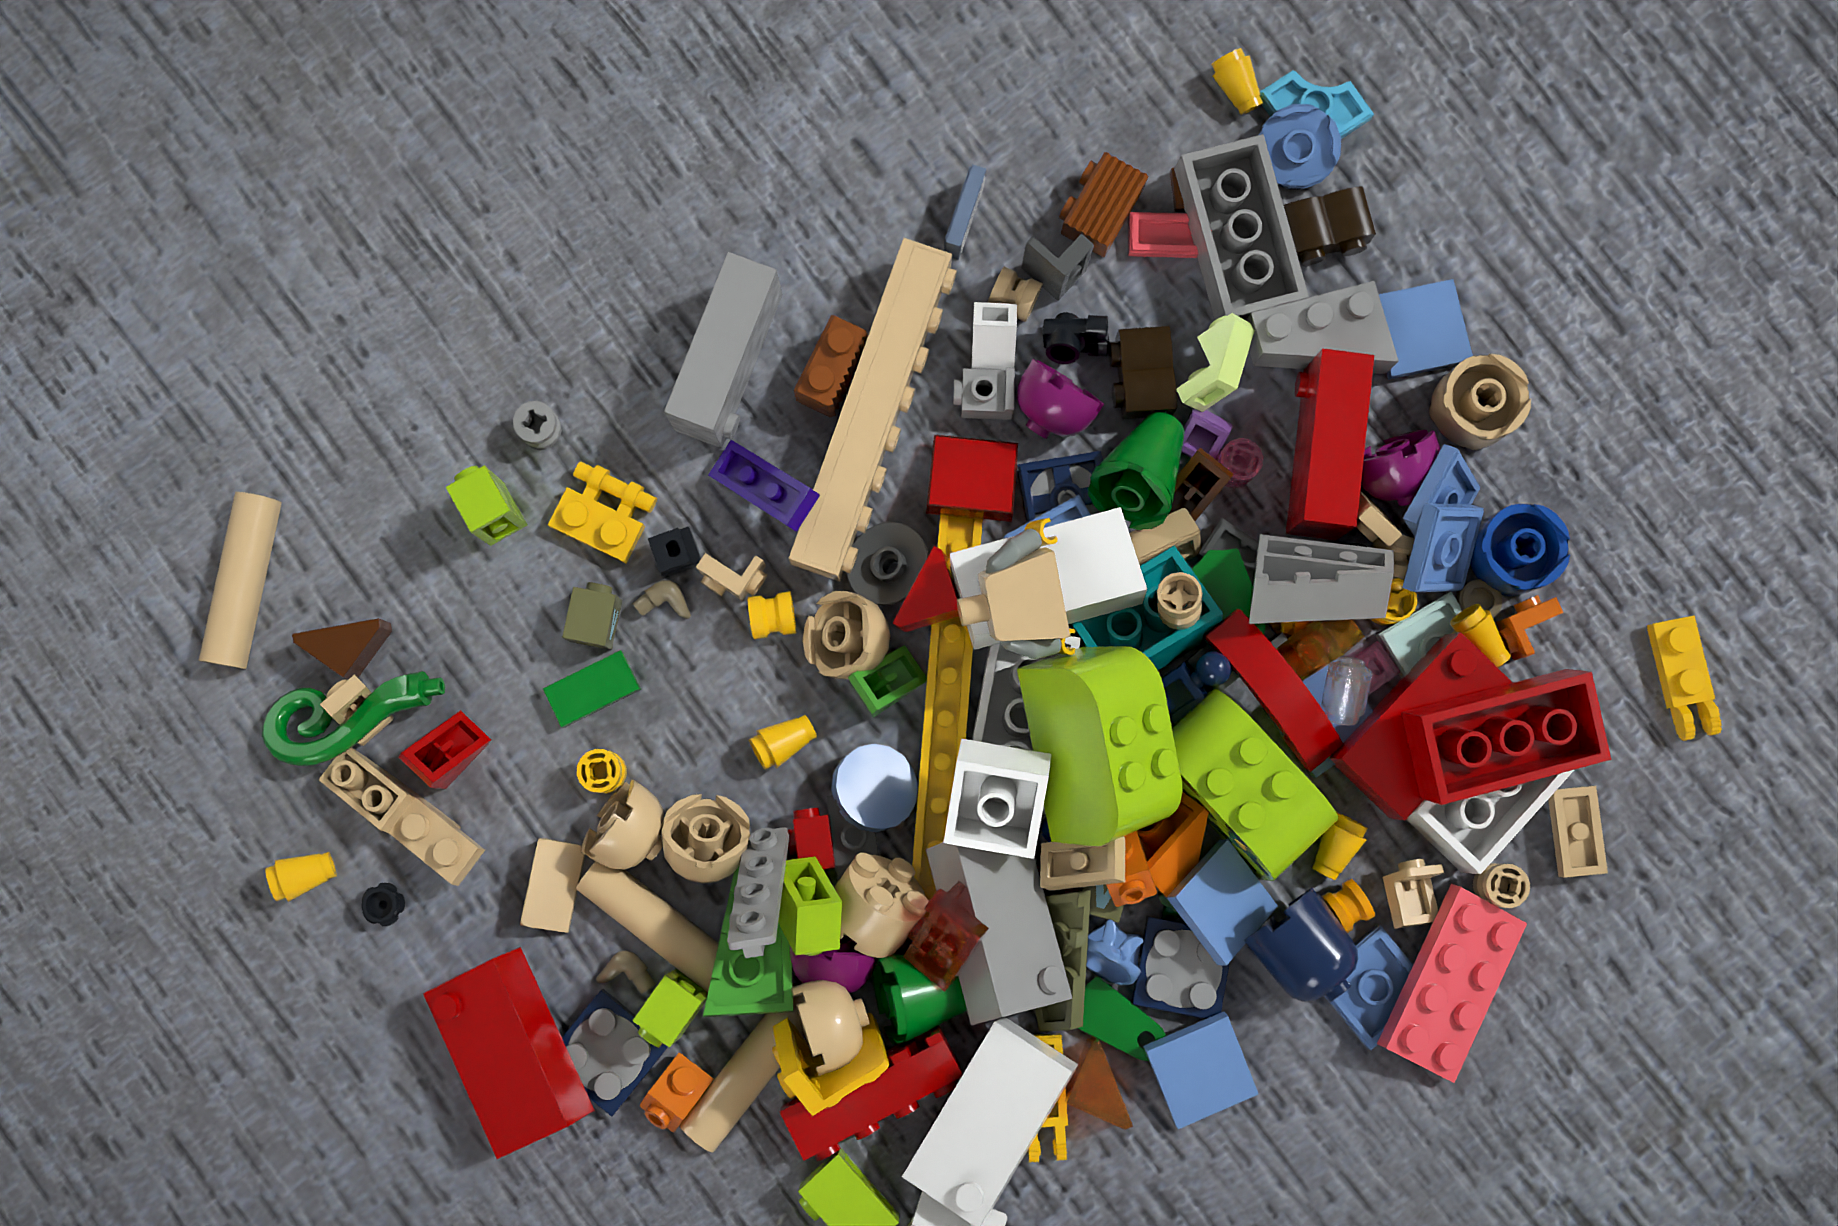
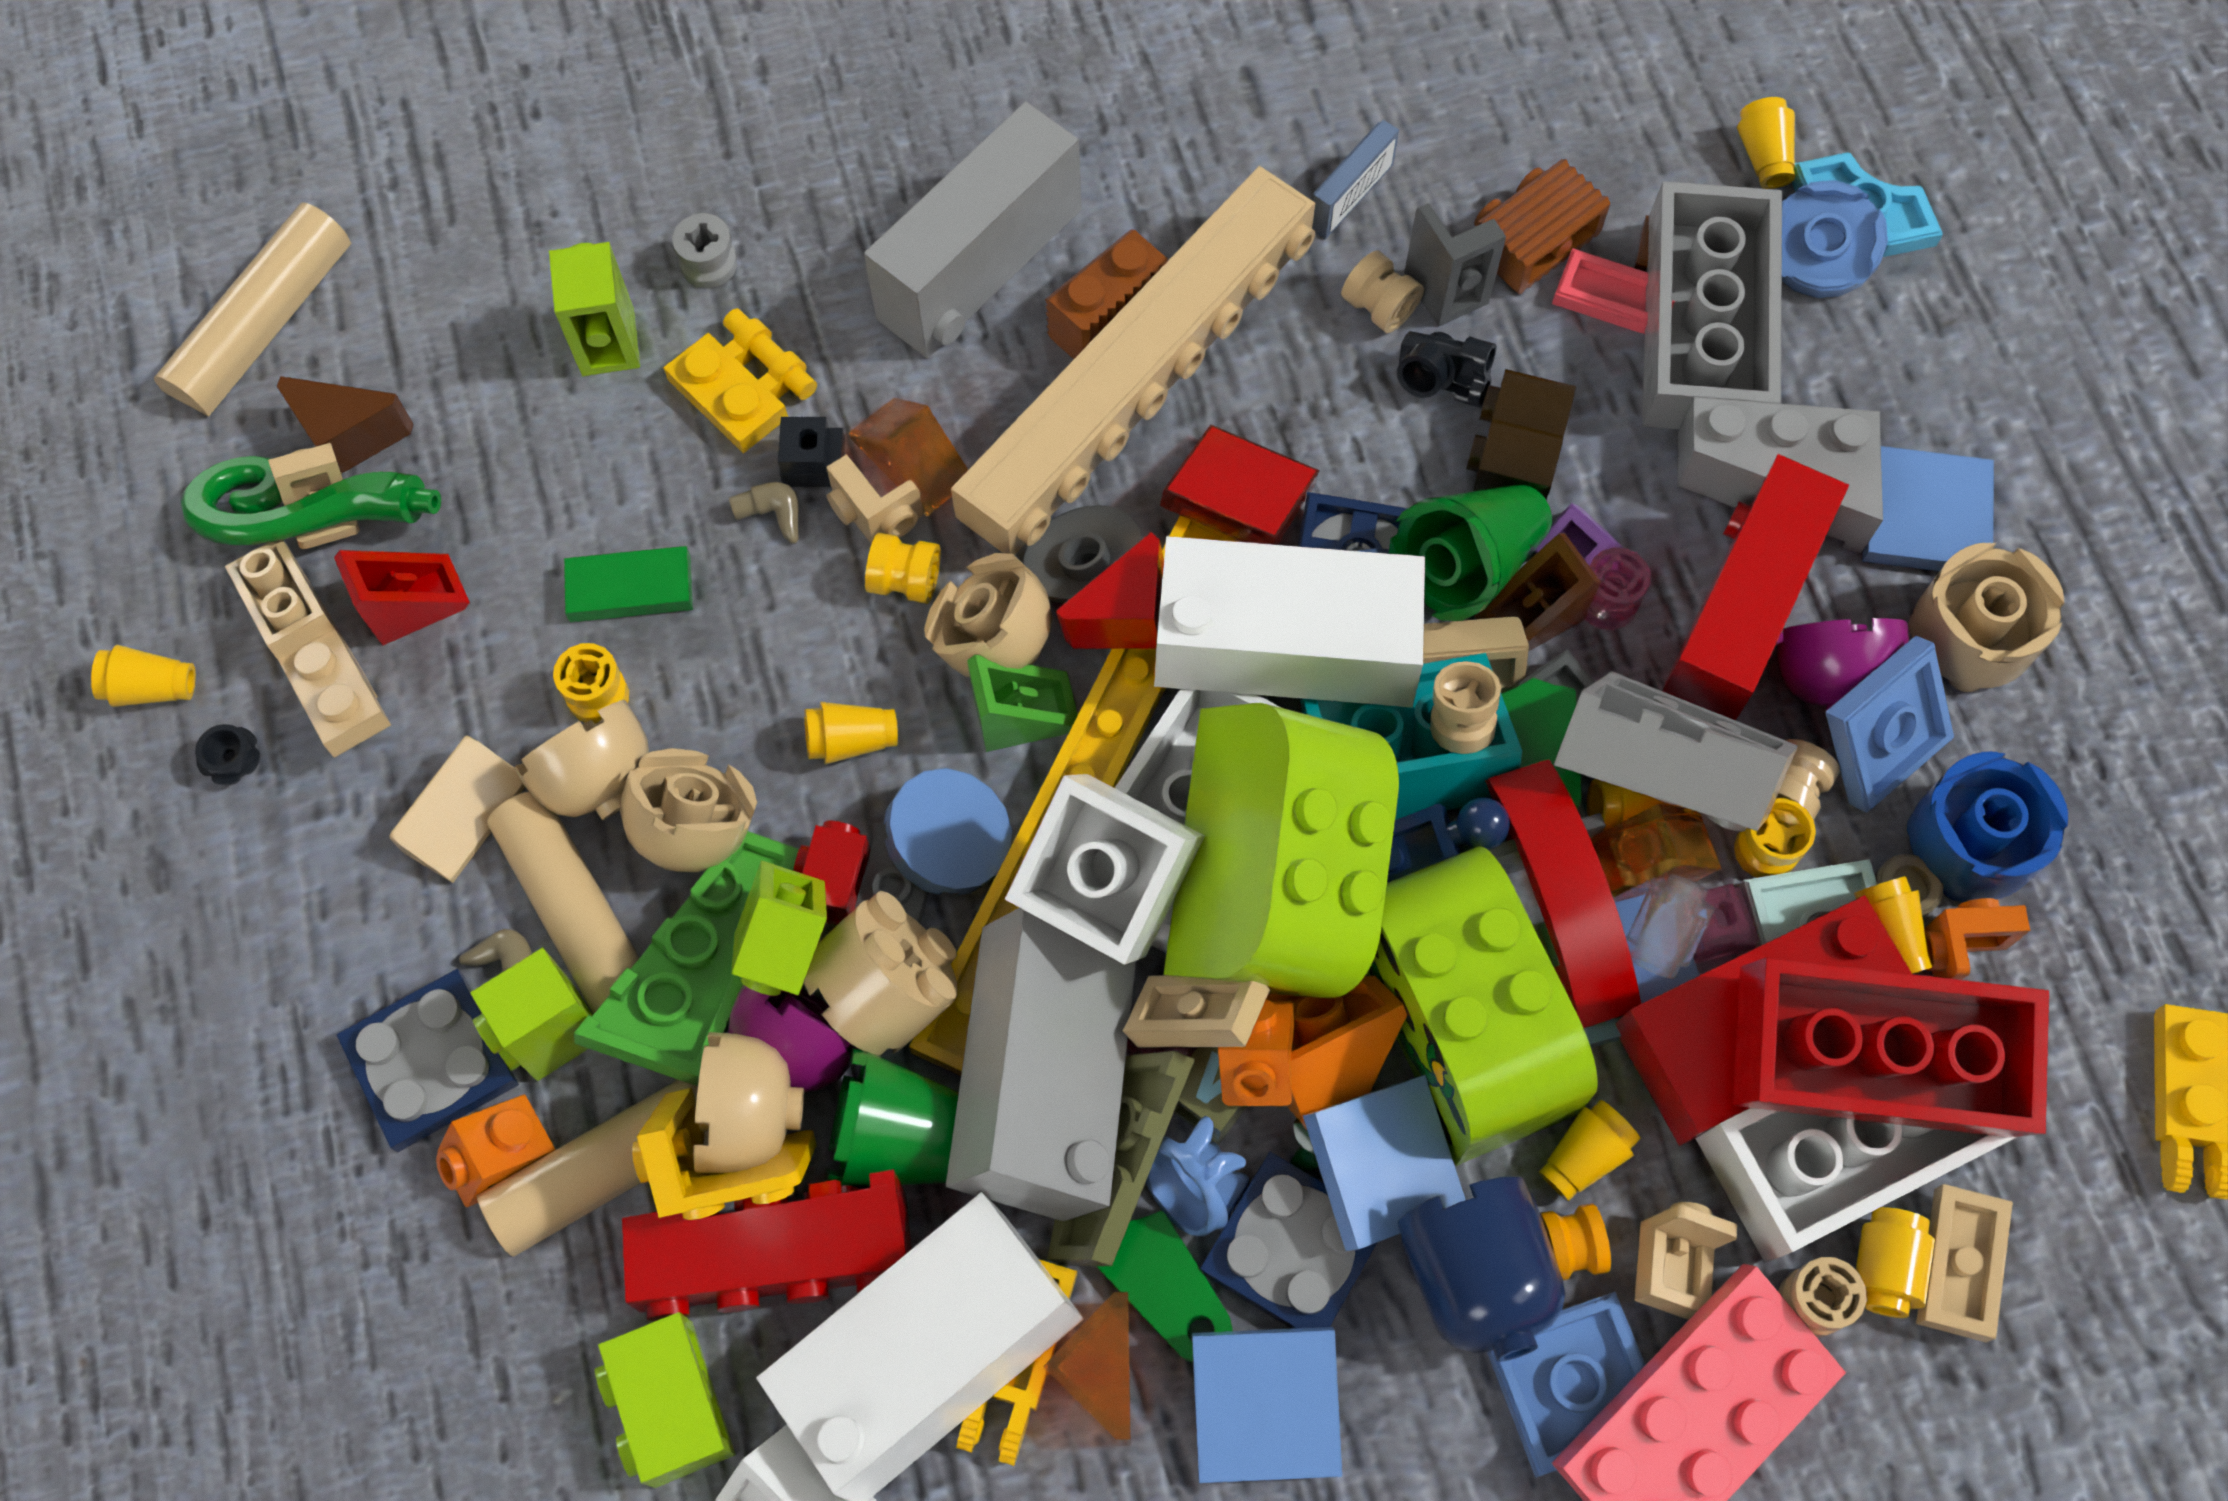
camera: 25 degrees right, 15 degrees down
red brick [423,947,594,1159] -> none
olive brick [562,582,622,650] -> none
dark purple plate [708,440,820,532] -> none
light grey bracket [727,827,789,958] -> none
clear red bracket [903,881,989,992] -> none
light grey brick [953,368,1015,420] -> none
tan torso [957,518,1075,659] -> none
white brick [971,302,1017,370] -> none
magenta cylinder [1017,359,1104,439] -> none
yellowish green slope [1176,313,1255,412] -> none
dark brown brick [1283,186,1376,266] -> none
tan plate [1357,490,1402,547] -> none
medium blue tile [1402,503,1484,592] -> none
none -> clear orange slope [849,398,968,516]
none -> yellow brick [1855,1207,1935,1318]

